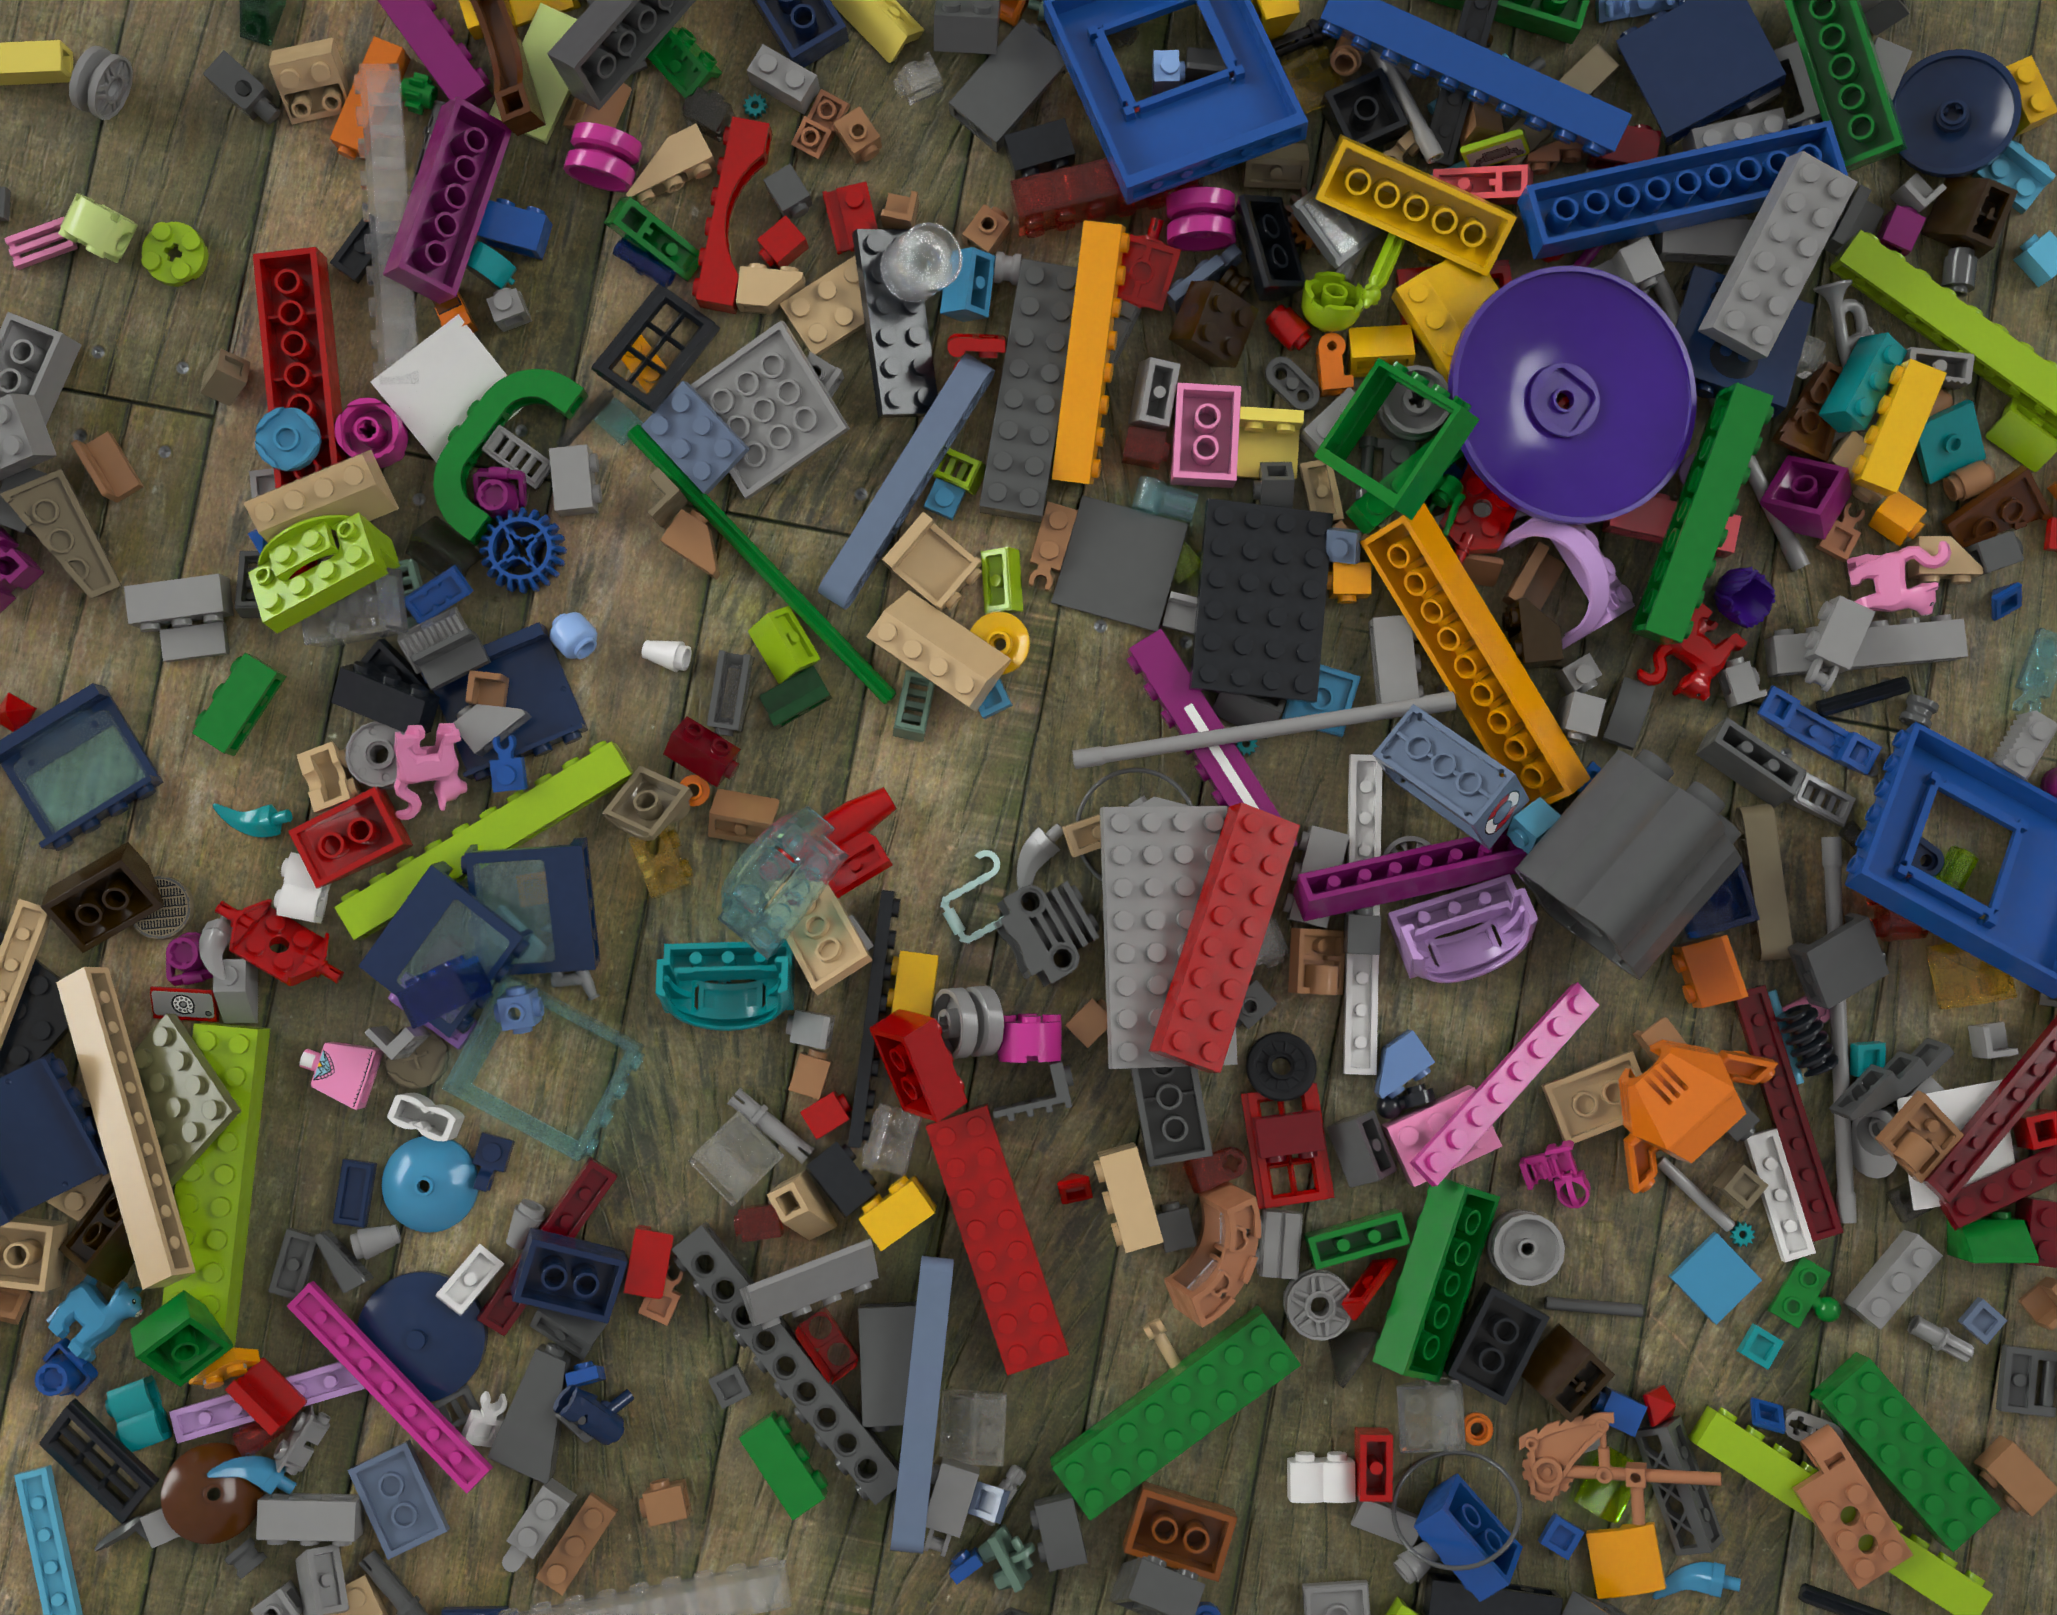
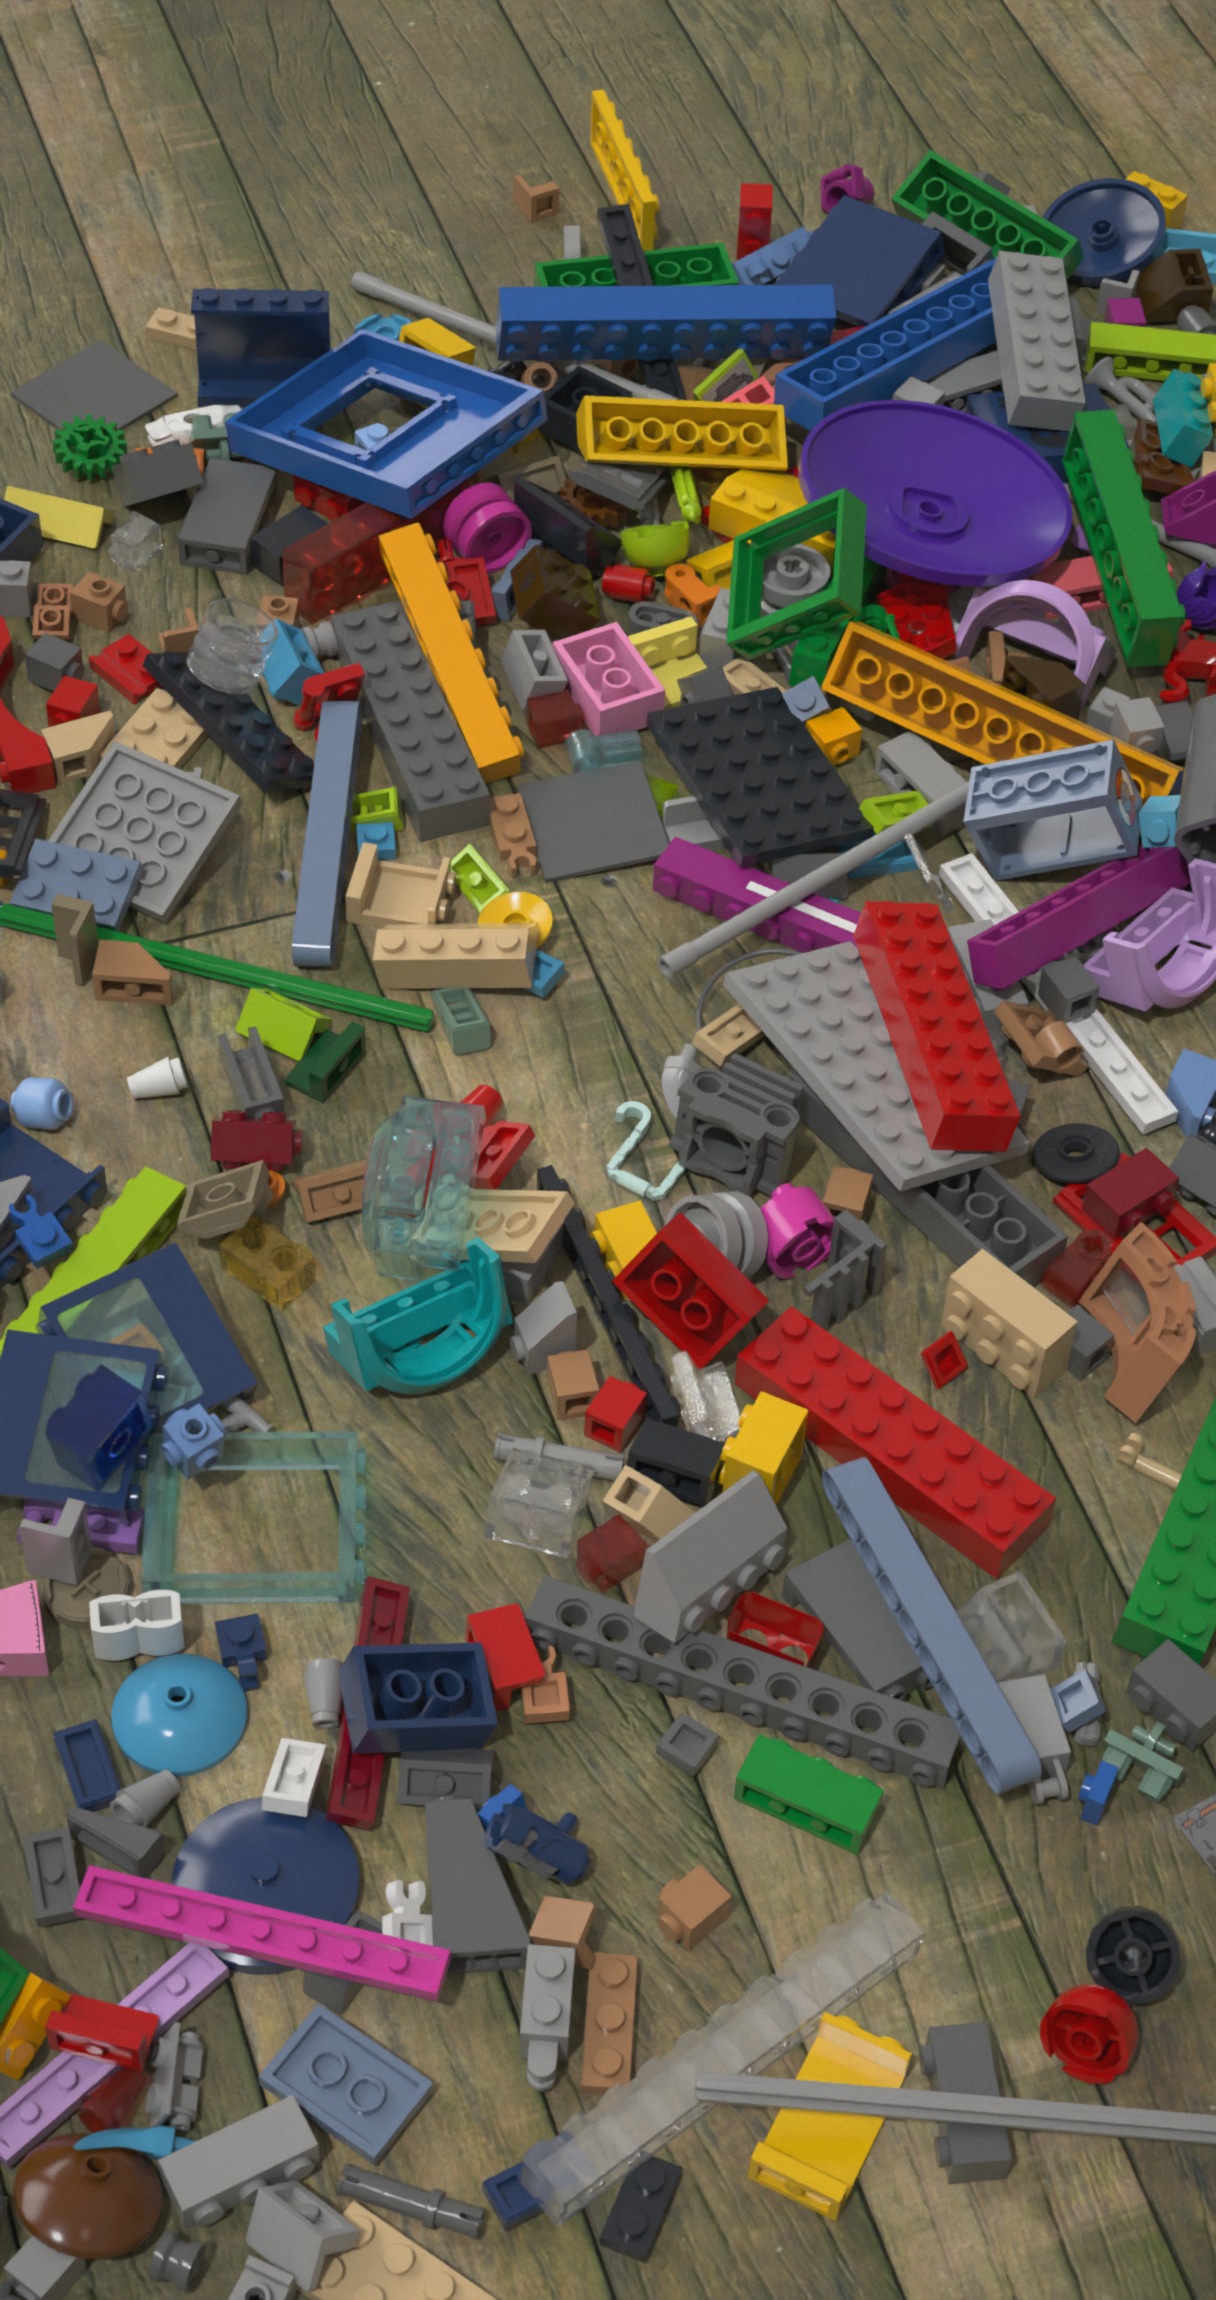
camera: 30 degrees left, 35 degrees down
none -> medium nougat panel [528,1896,596,1969]
none -> lime plate [859,790,934,834]
none -> clear piece [904,833,956,913]

